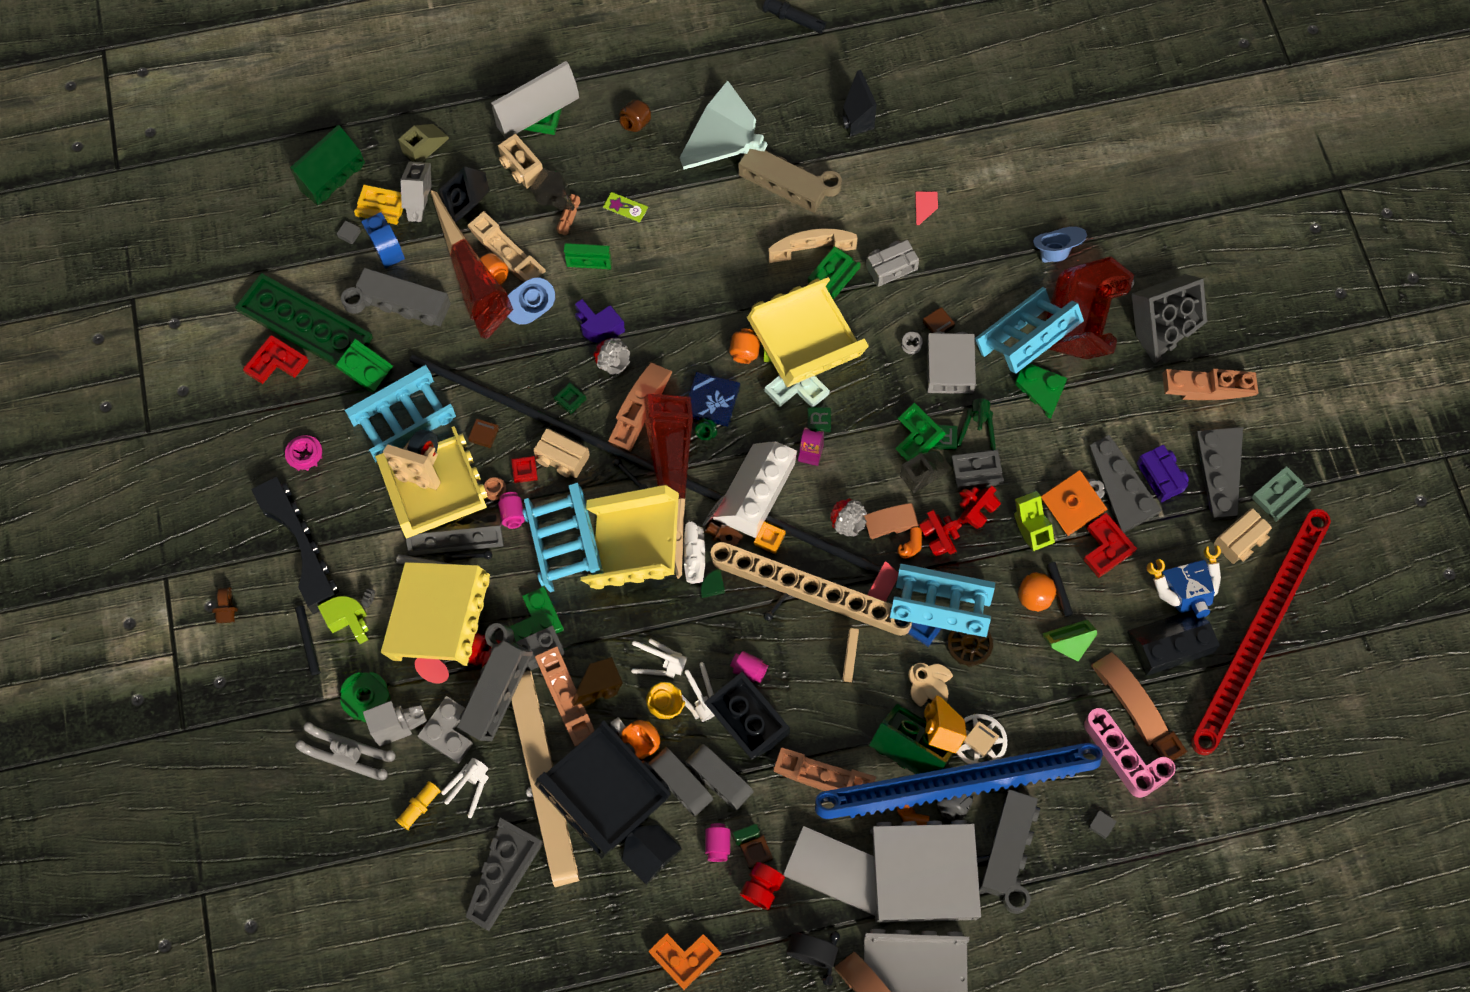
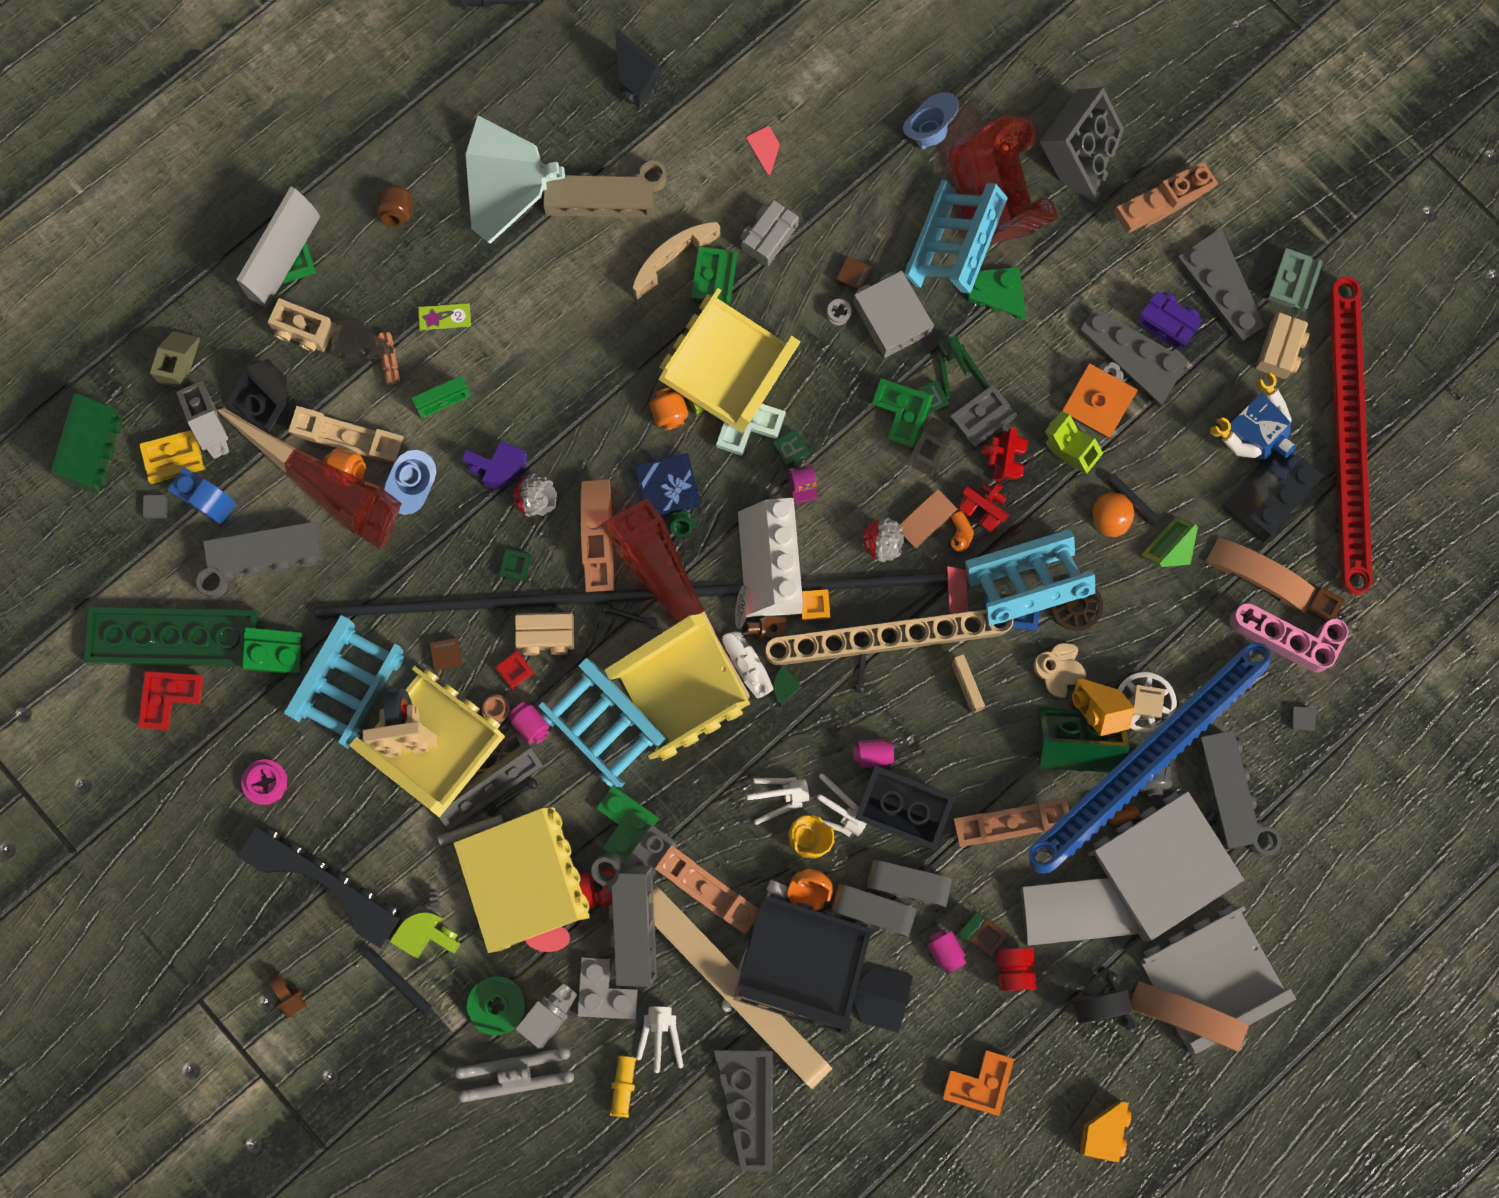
camera: 35 degrees left, 10 degrees up
dark brown slope [571,657,623,706] -> none
red plate [1084,513,1137,578] -> none

